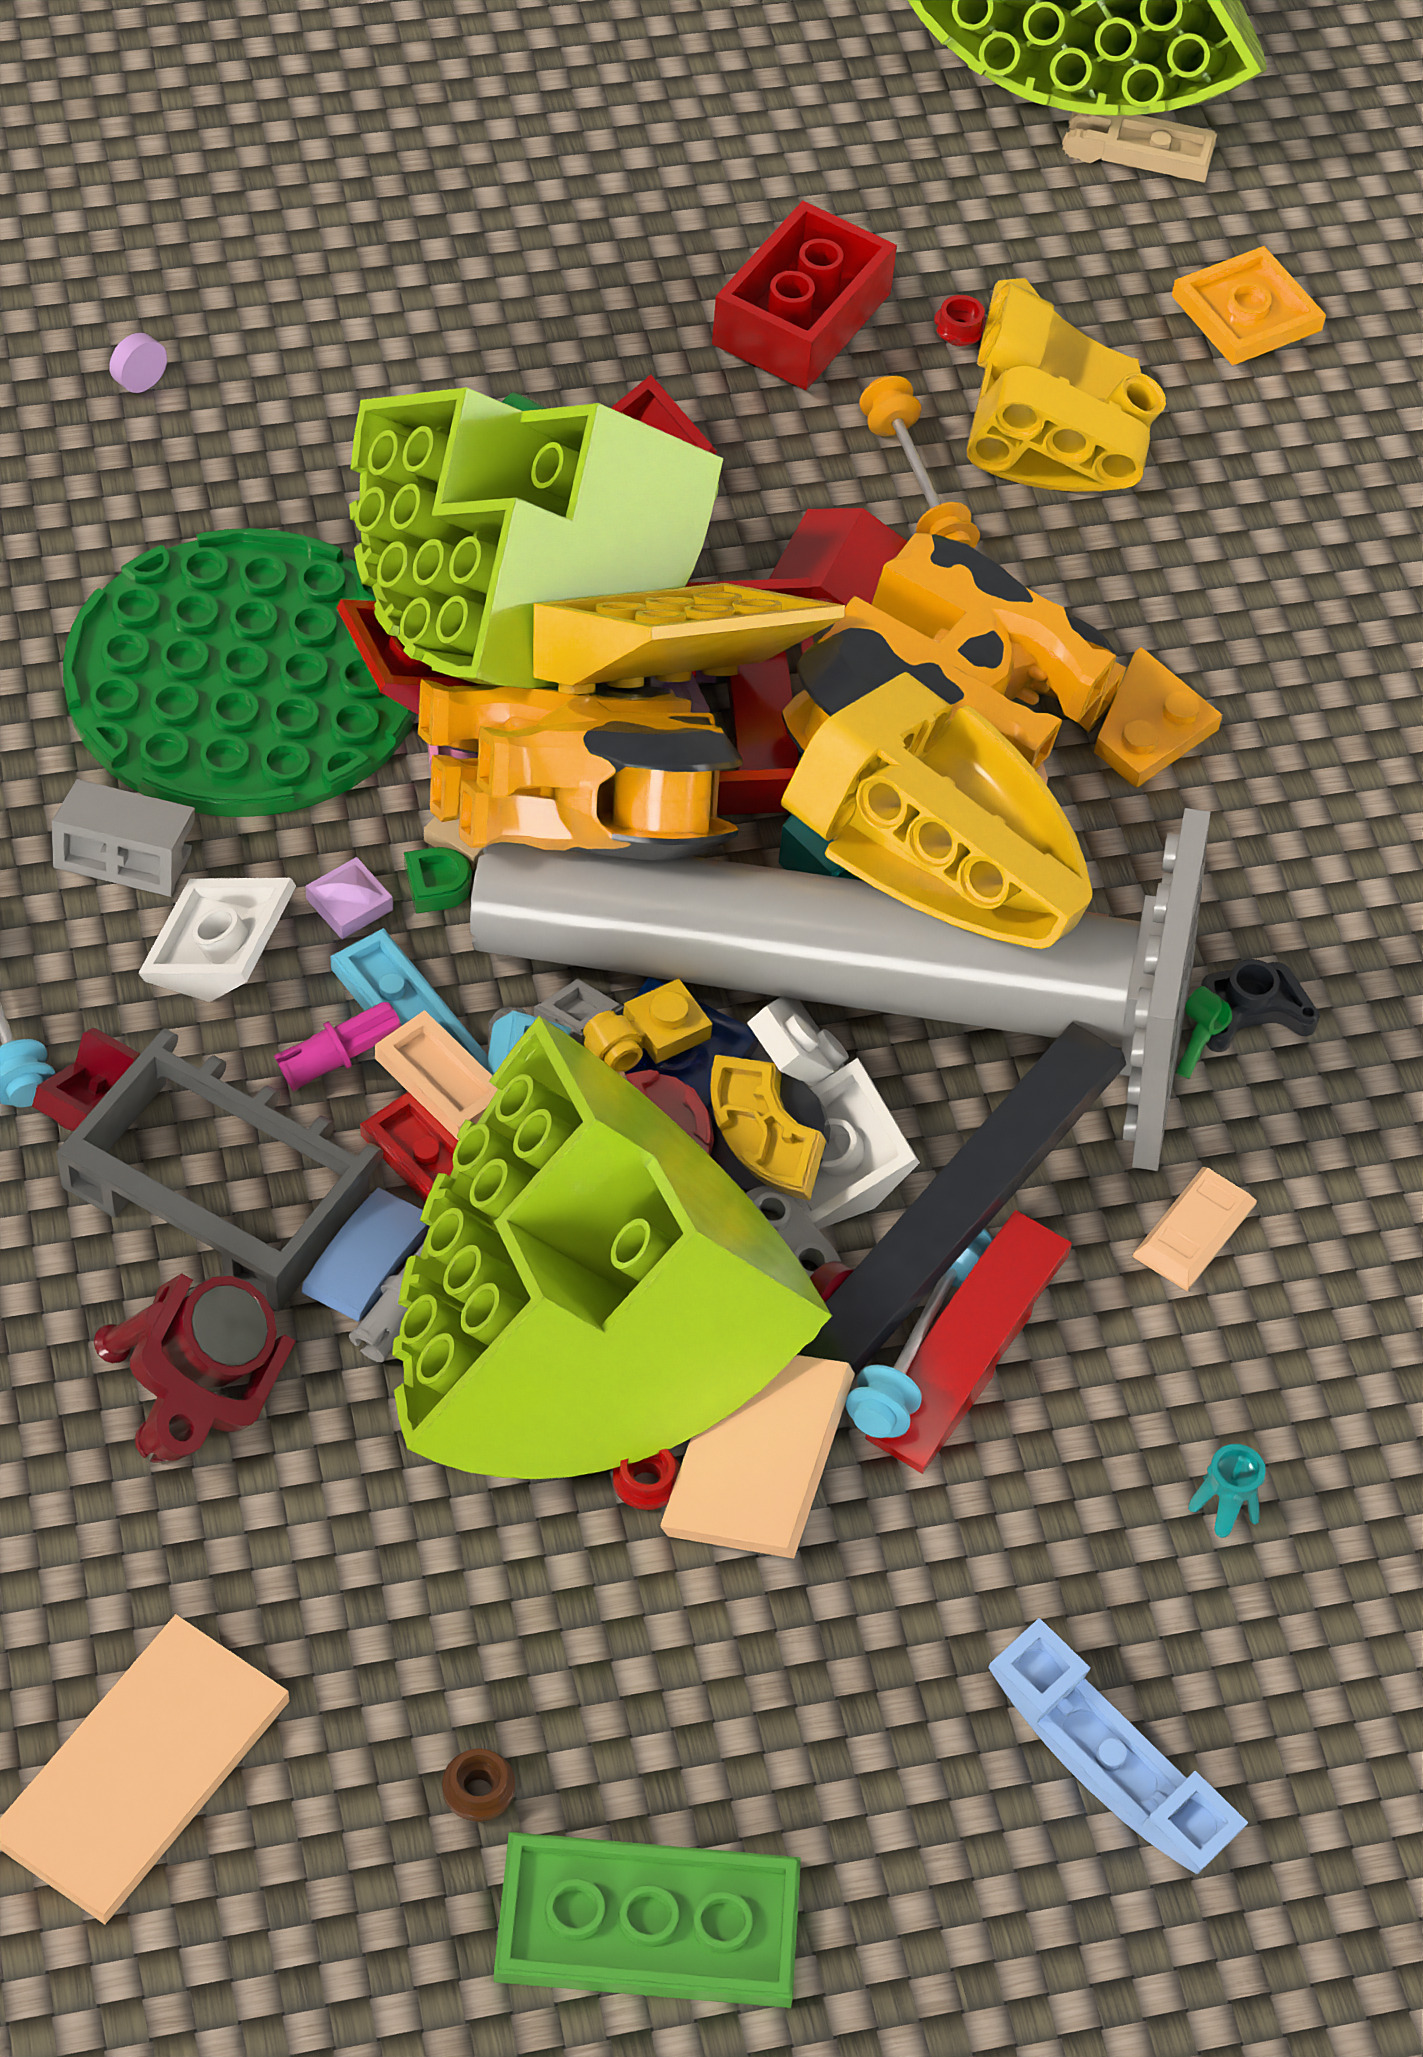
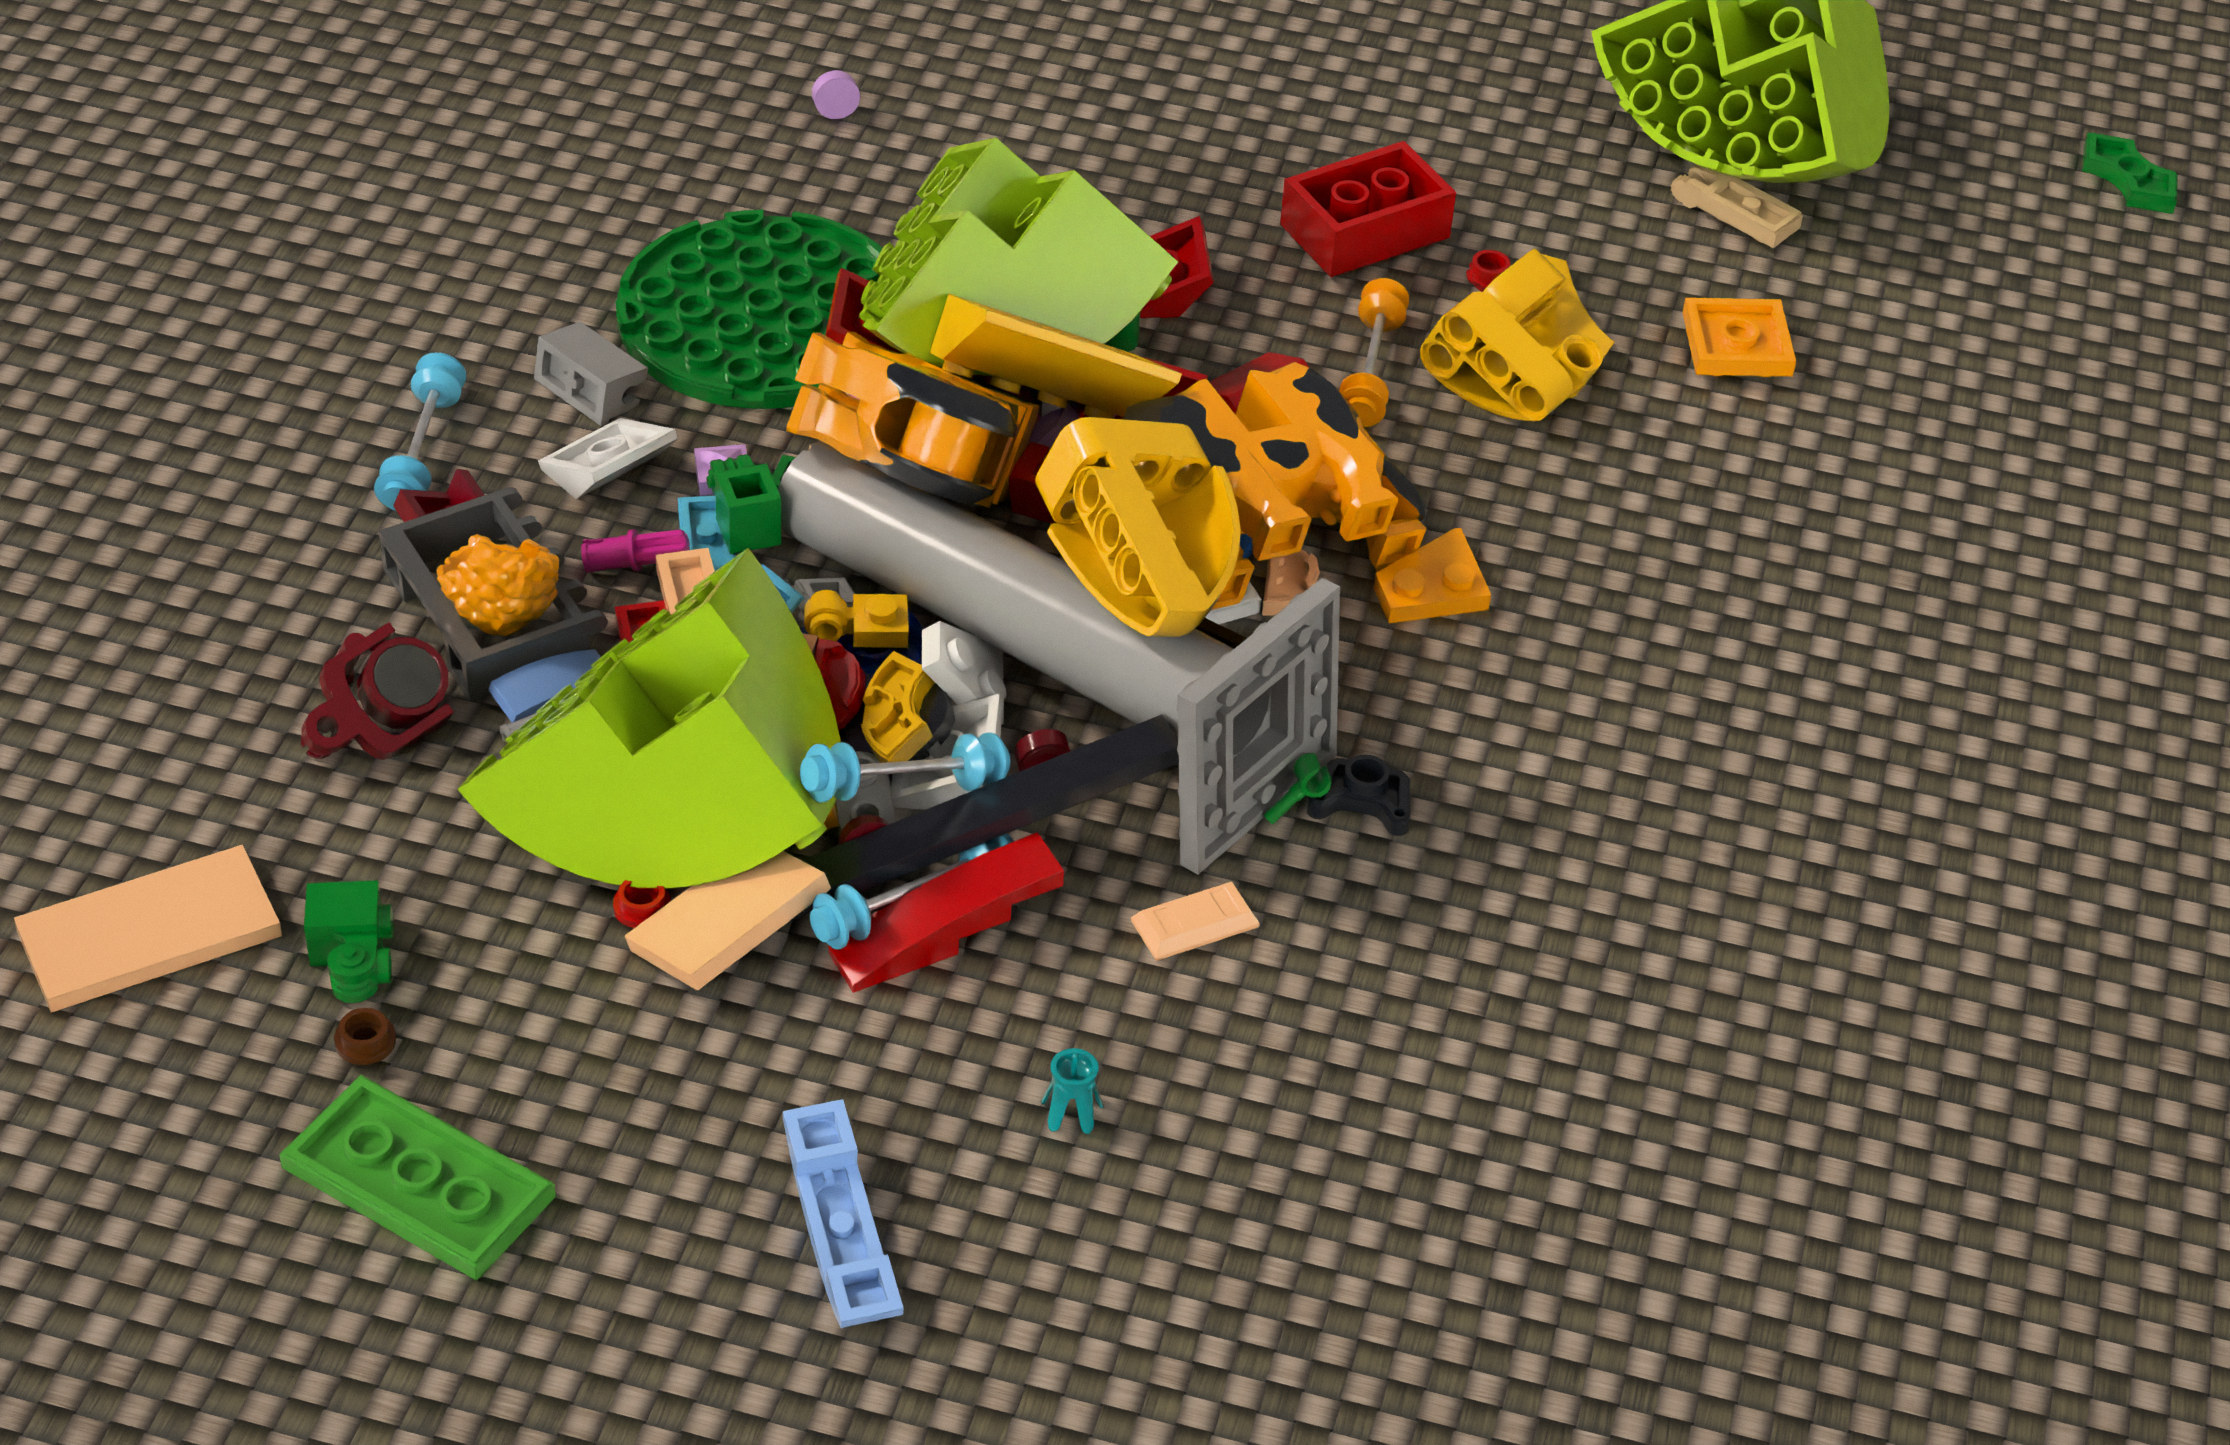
camera: 30 degrees right, 10 degrees down
none -> green brick [304,880,394,1003]
none -> light orange hair [436,534,559,636]
none -> green brick [706,454,781,554]
none -> medium azure axle [800,732,1011,803]
none -> dark red tile [1014,729,1071,771]

